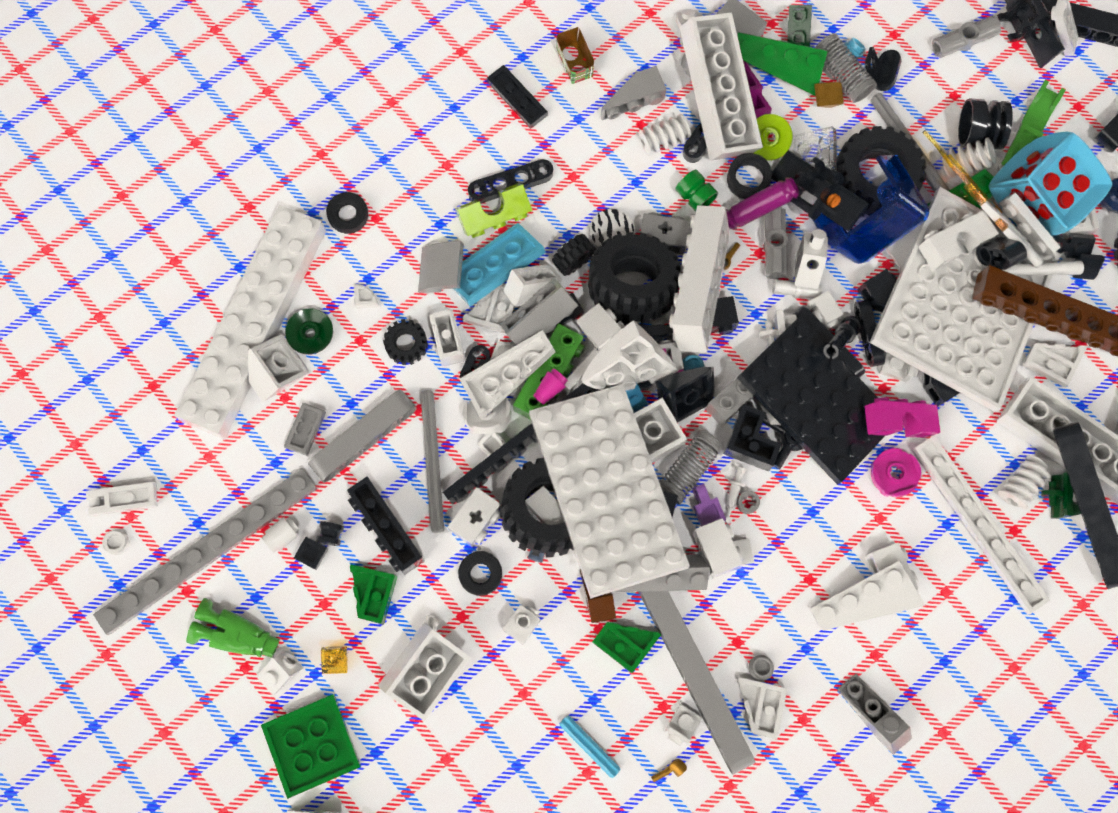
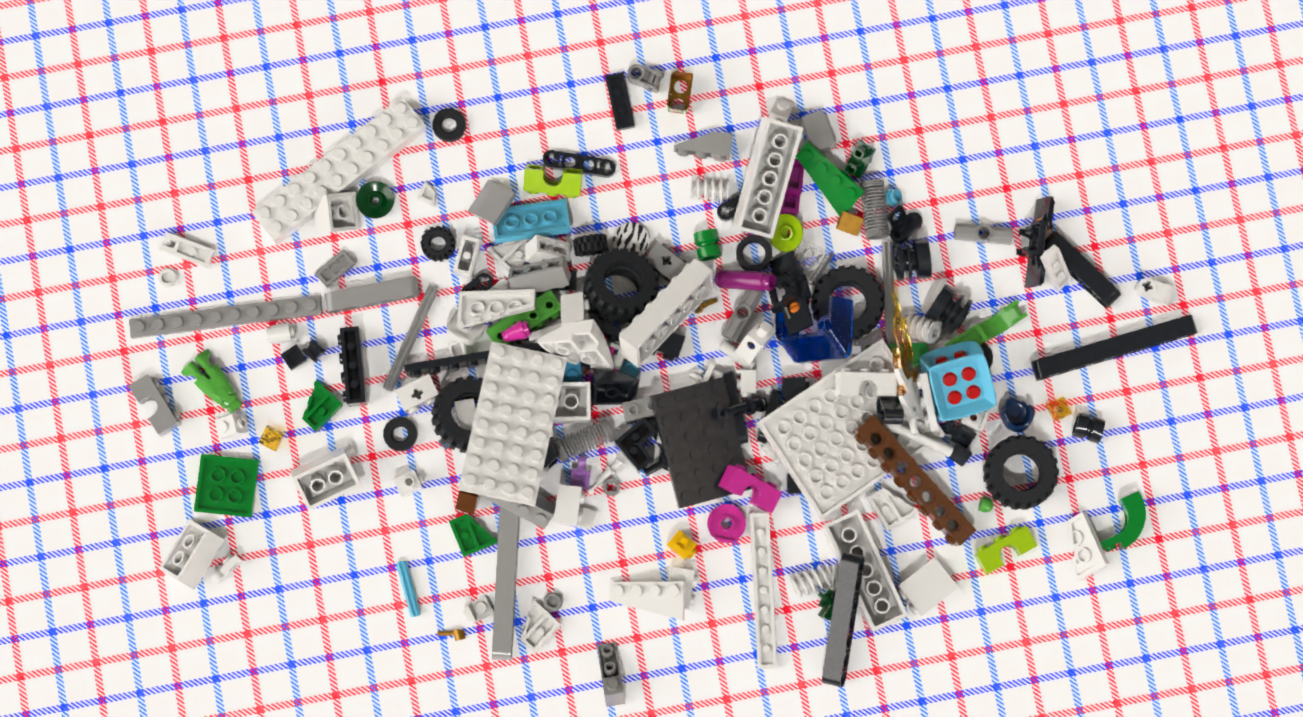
camera: 30 degrees right, 5 degrees up
none -> light grey arch [128,374,181,437]
none -> light grey piece [627,64,665,93]
none -> yellow brick [667,530,697,561]
none -> black wheel [892,238,932,282]

